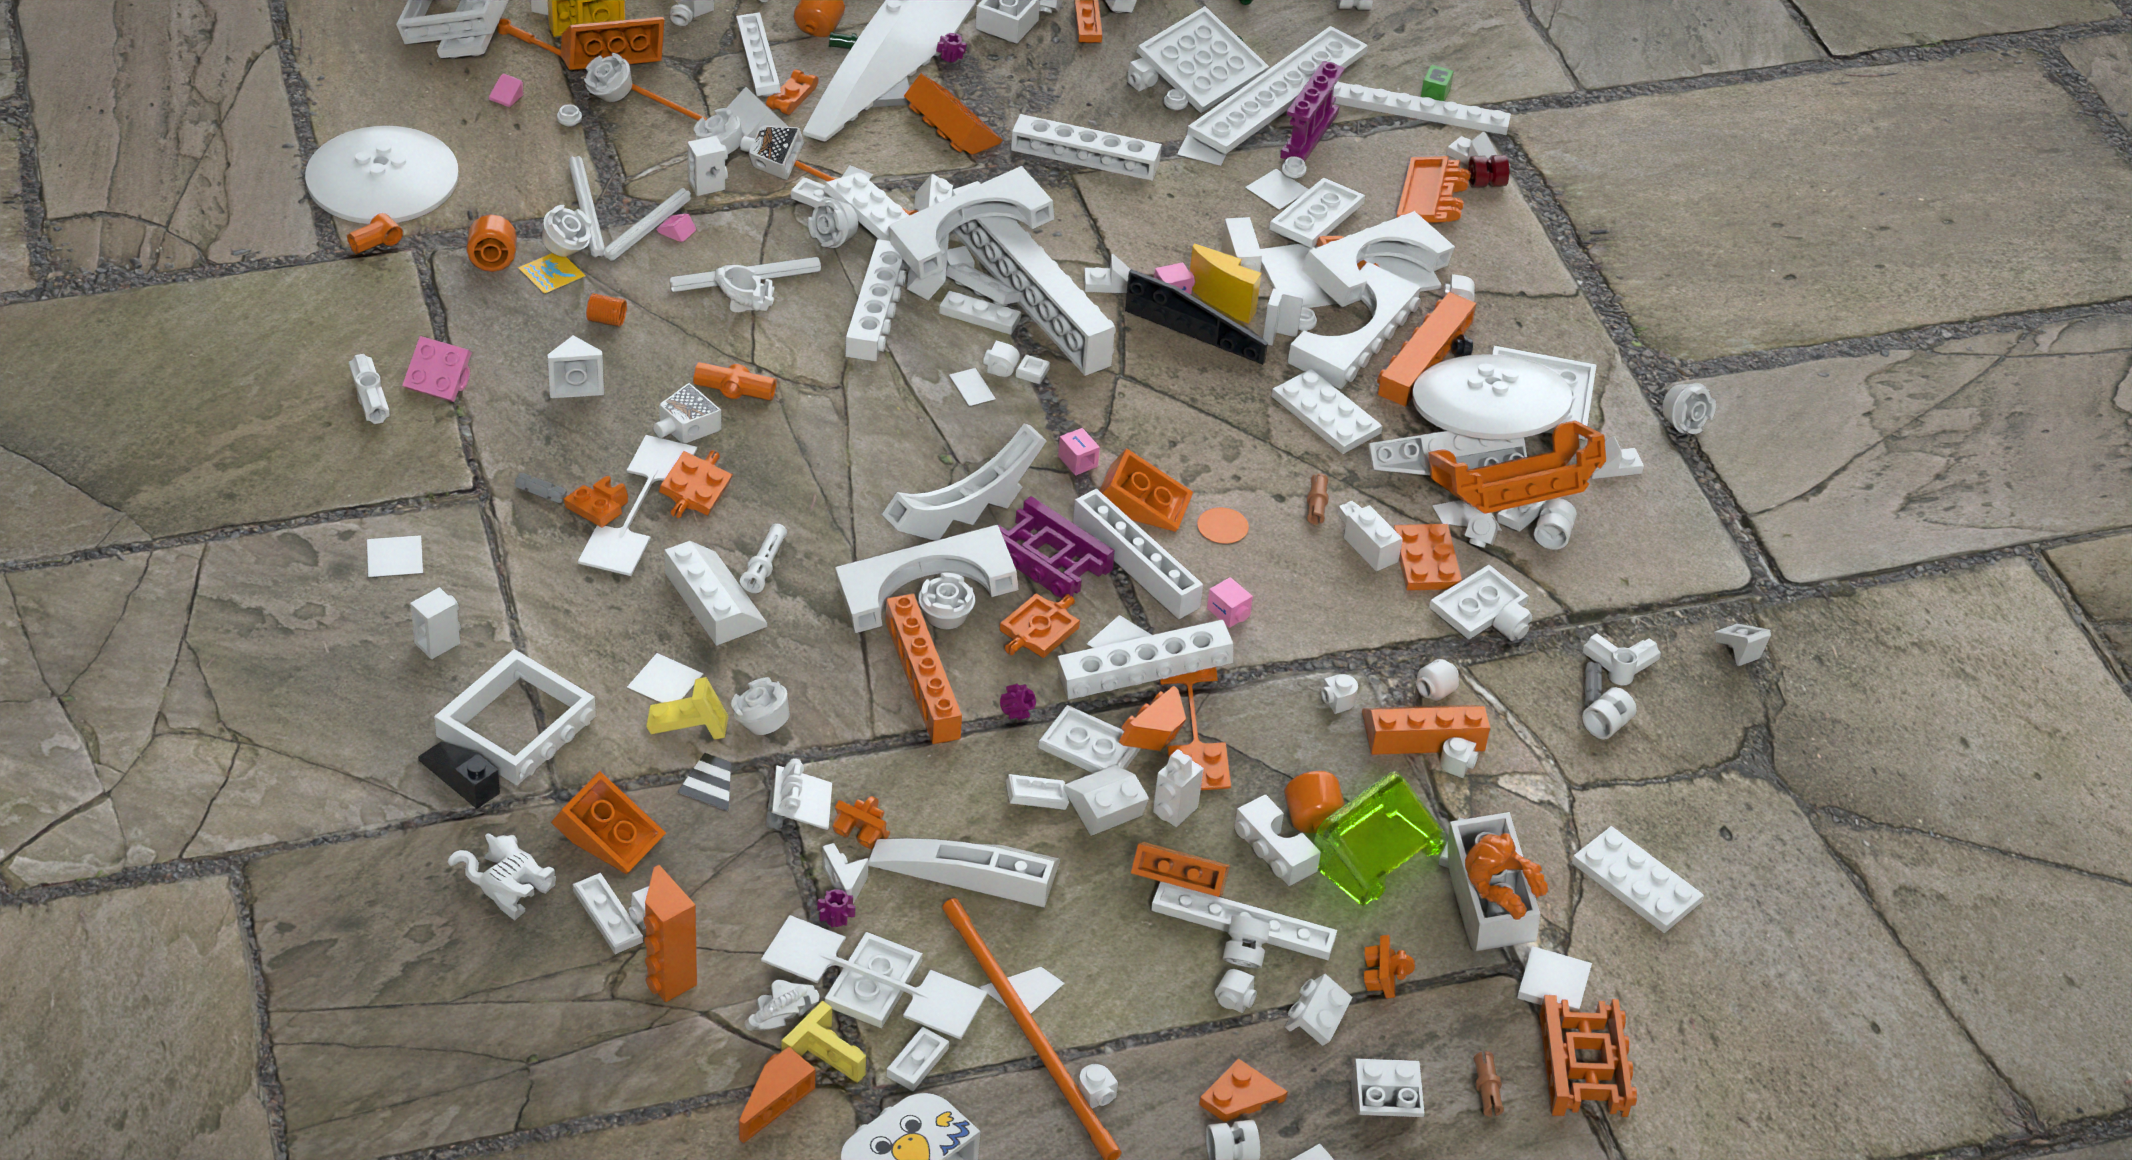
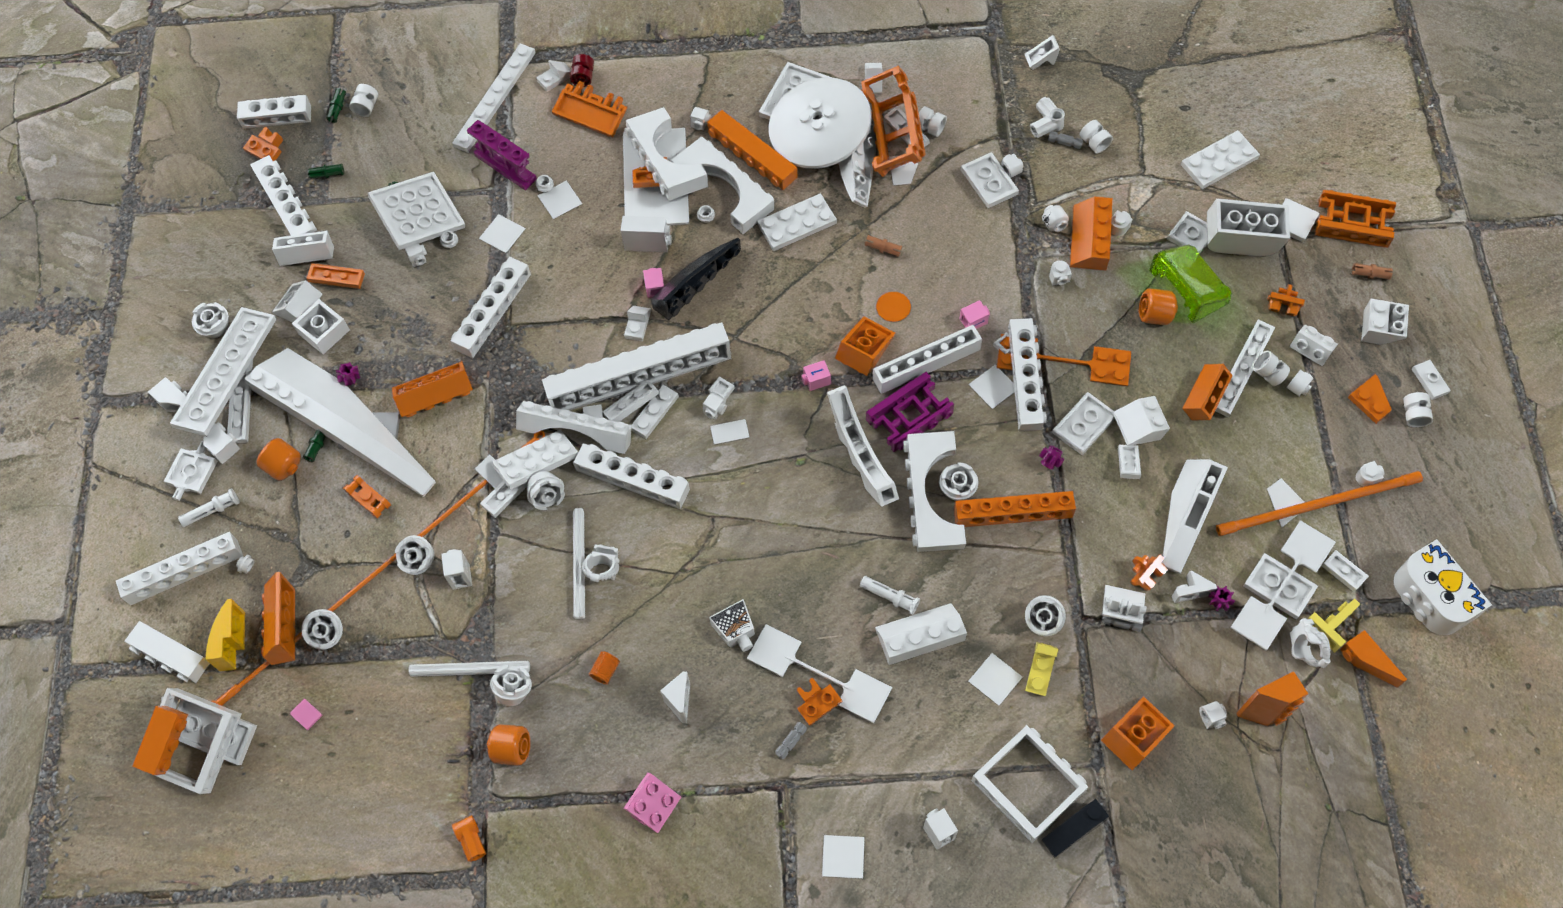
camera: 70 degrees left, 20 degrees up
white dish [305,126,459,224] -> none
white piece [349,354,390,424] -> none
white animal [447,833,556,920] -> none
yellow sticker [518,253,586,294] -> none
white plate [557,104,582,127] -> none
white tile [573,873,643,954] -> none
white axle [603,188,691,261] -> none
bright pink slope [657,214,696,242] -> none
orange plate [659,450,733,518] -> none
sticker [677,753,731,811] -> none
orange piece [693,362,777,401] -> none
white slope [727,87,788,138] -> none
white plate [737,12,781,96] -> none
white torso [740,125,804,180] -> none
white arch [888,166,1054,279] -> none
orange plate [1000,593,1080,658] -> none
orange slope [1119,686,1186,751] -> none
white hinge [1153,749,1204,827] -> none
white plate [1187,26,1368,154] -> none
yellow slope [1190,243,1262,324] -> none
white arch [1234,794,1321,886] -> none
white panel [1263,288,1303,346] -> none
white plate [1270,178,1365,248] -> none
white hinge [1338,501,1403,571] -> none
orange plate [1394,524,1462,591] -> none
bright green brick [1421,65,1454,101] -> none
black plate [1451,334,1473,358] -> none
white plate [1465,513,1498,548] -> none
orange hair [1465,833,1548,920] -> none
white cone [1663,383,1716,434] -> none

